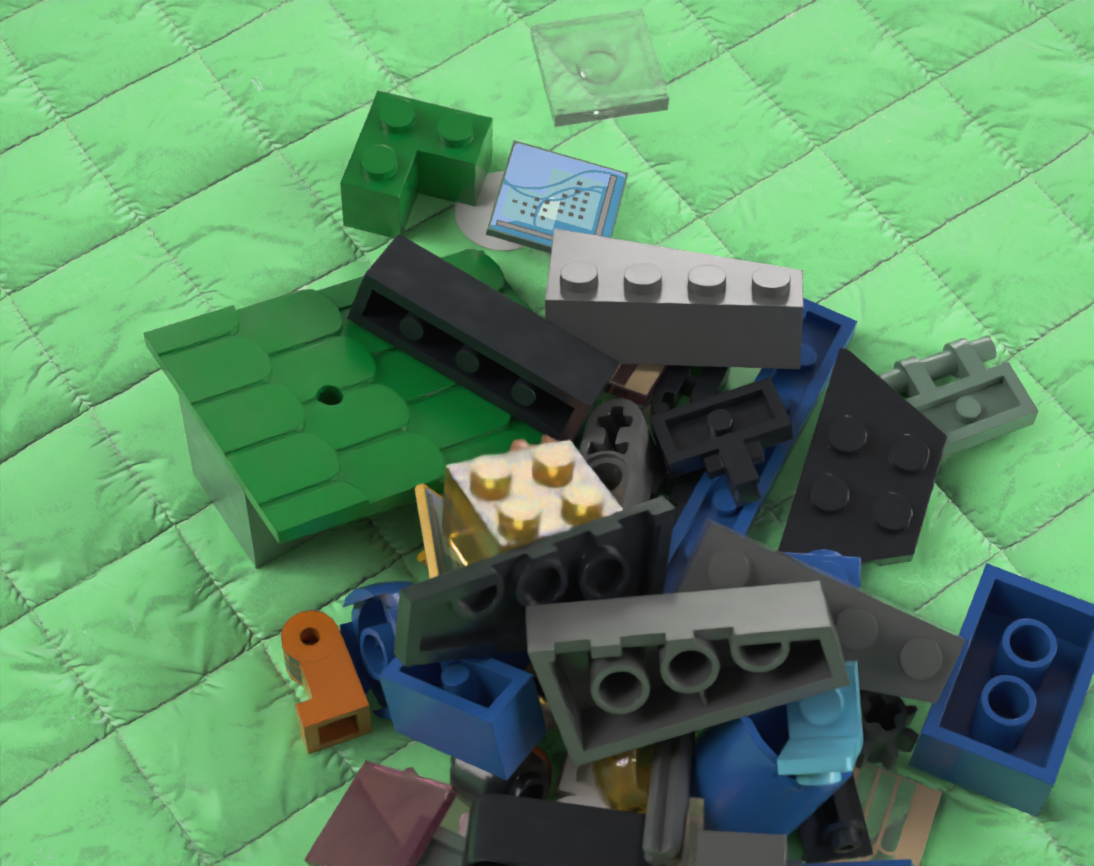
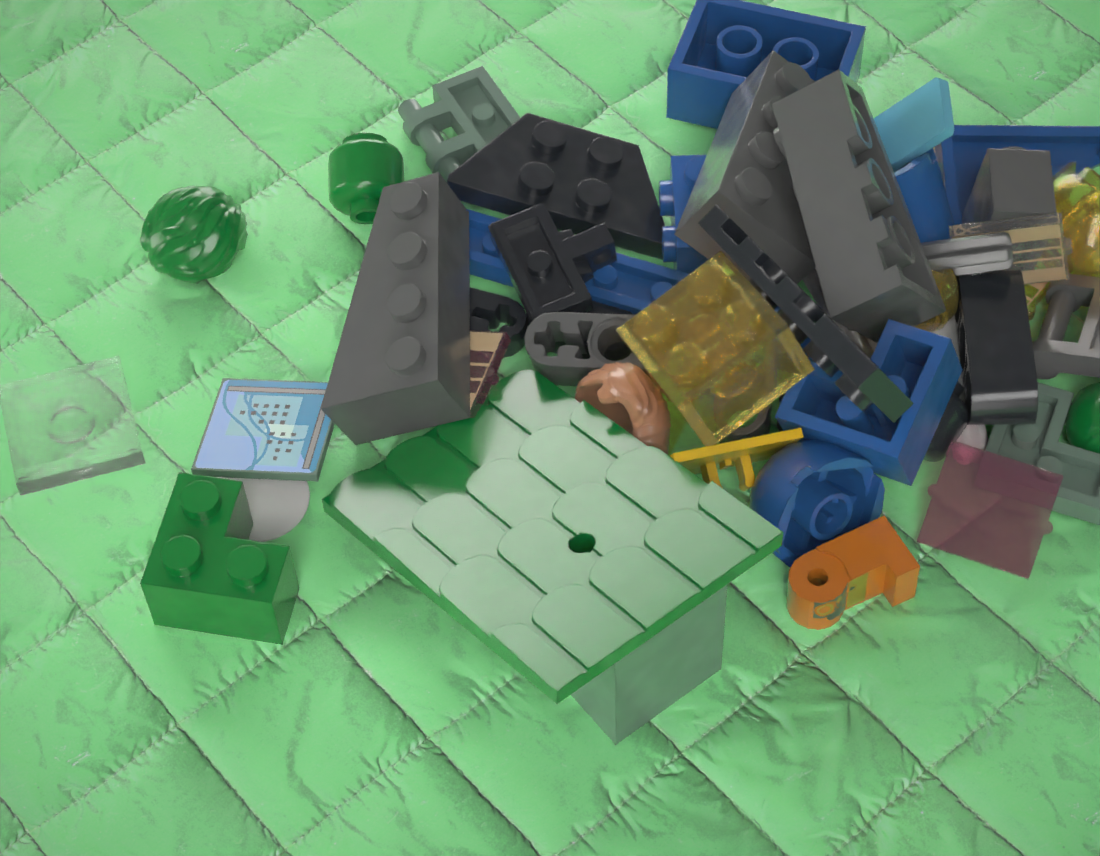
camera: 90 degrees left, 5 degrees down
black brick [347,233,619,449] -> none
none -> green hair [140,186,248,284]
none -> green head [328,132,404,224]

